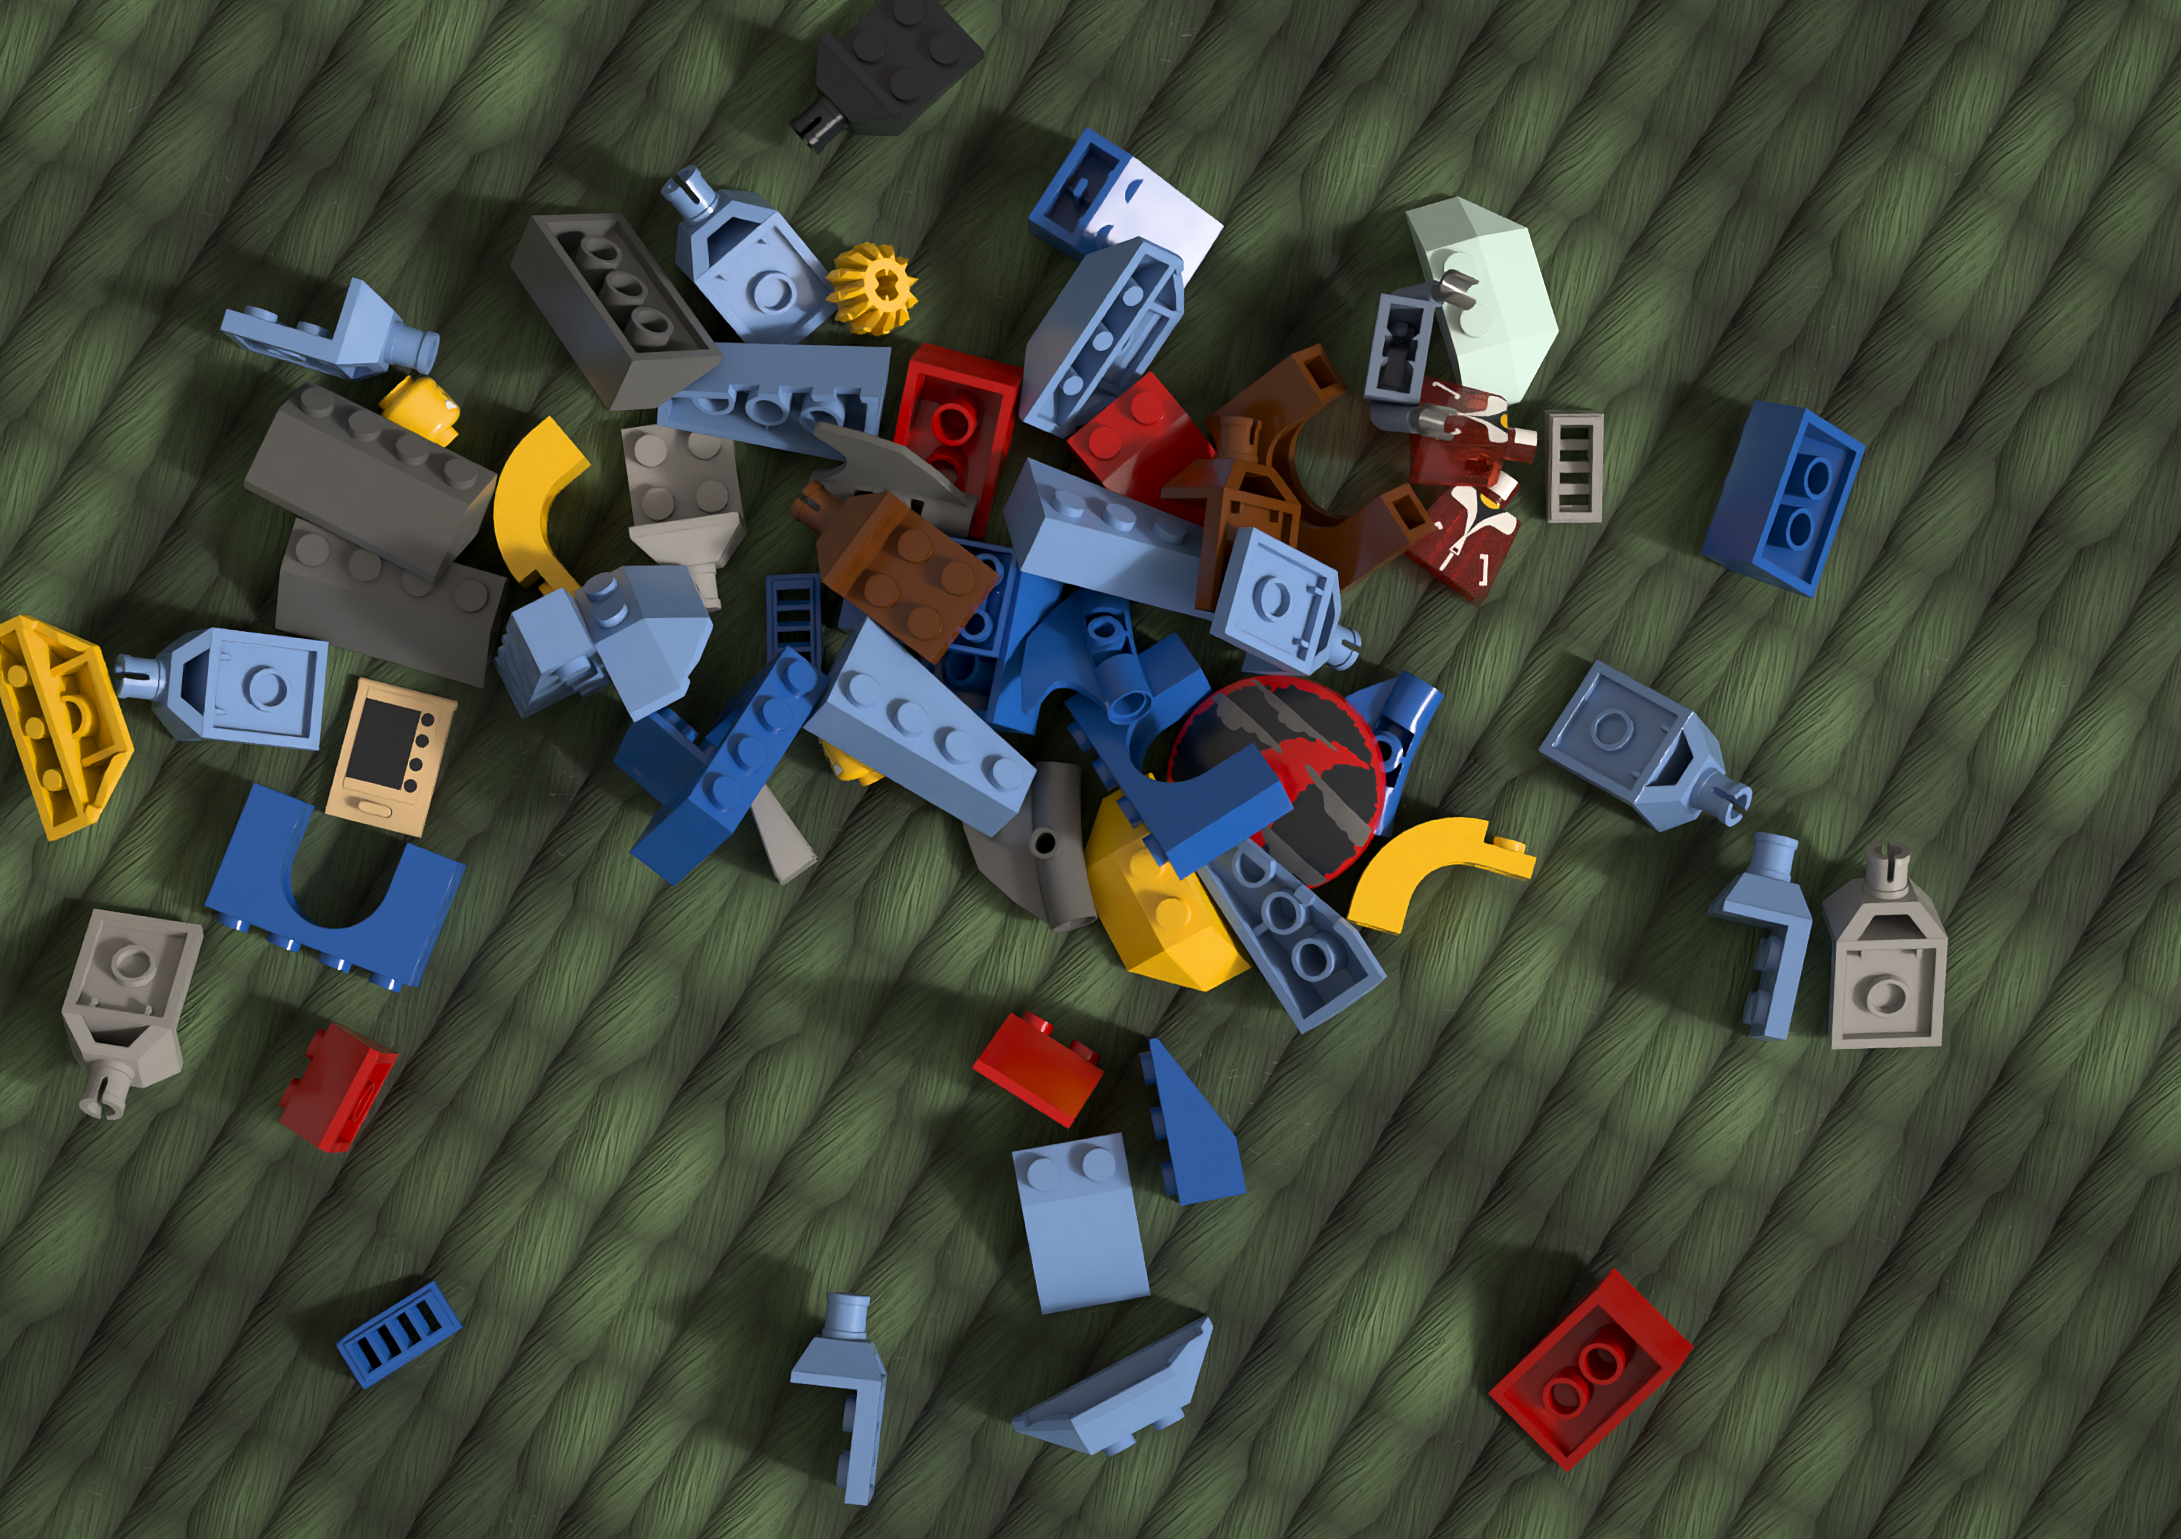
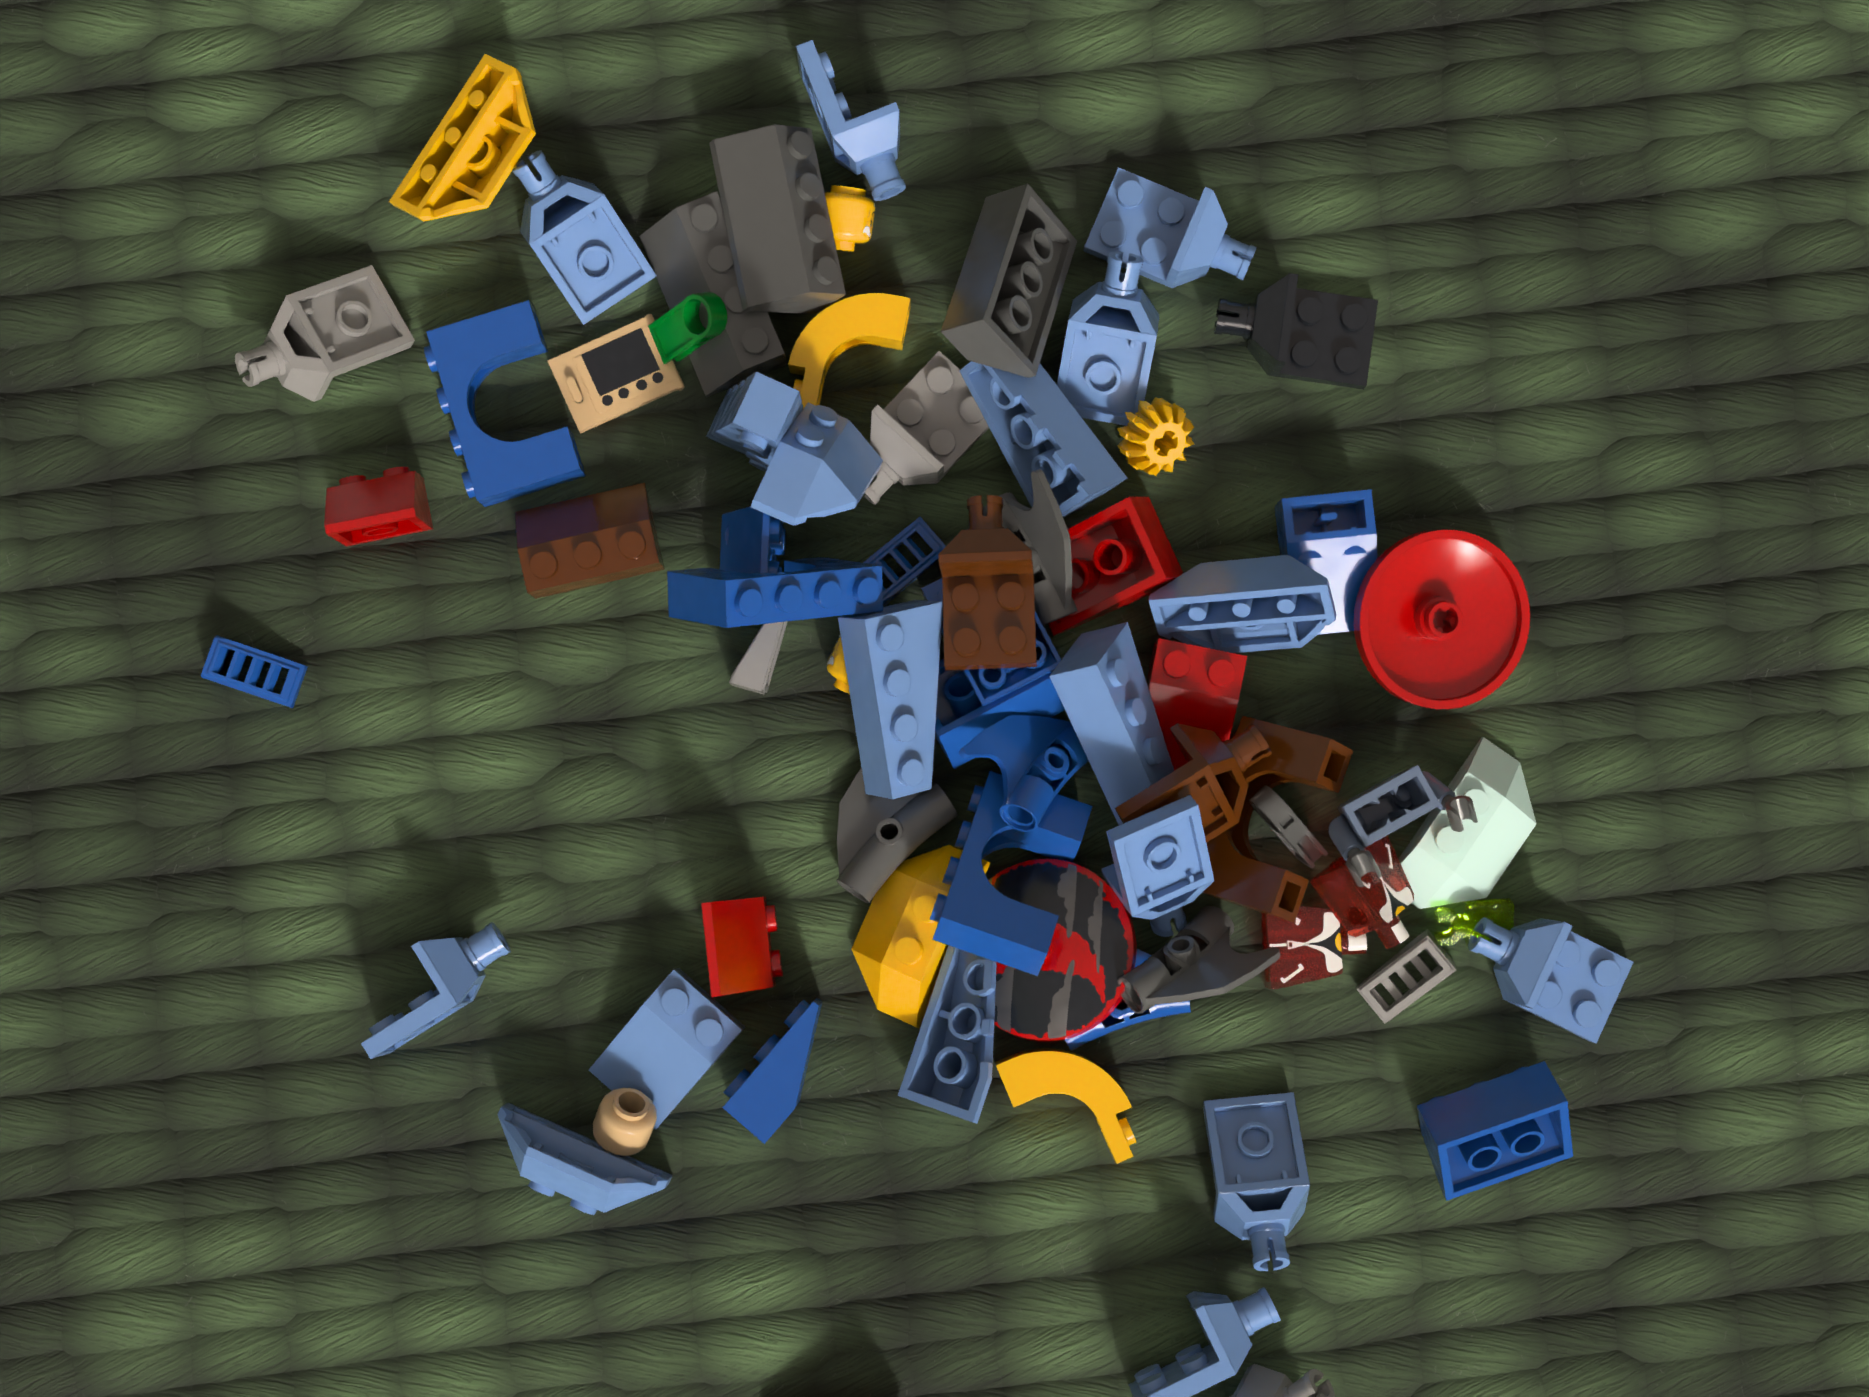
camera: 45 degrees right, 0 degrees up
none -> reddish brown slope [515,483,665,599]
none -> tan head [593,1088,657,1156]
none -> green piece [648,292,727,364]
none -> medium blue plate [1083,167,1257,288]
none -> dark grey pin [1117,906,1281,1014]
none -> dark grey piece [1248,785,1328,868]
none -> red dish [1354,529,1530,709]
none -> clear neon green plate [1434,898,1514,947]
none -> medium blue plate [1468,917,1634,1043]

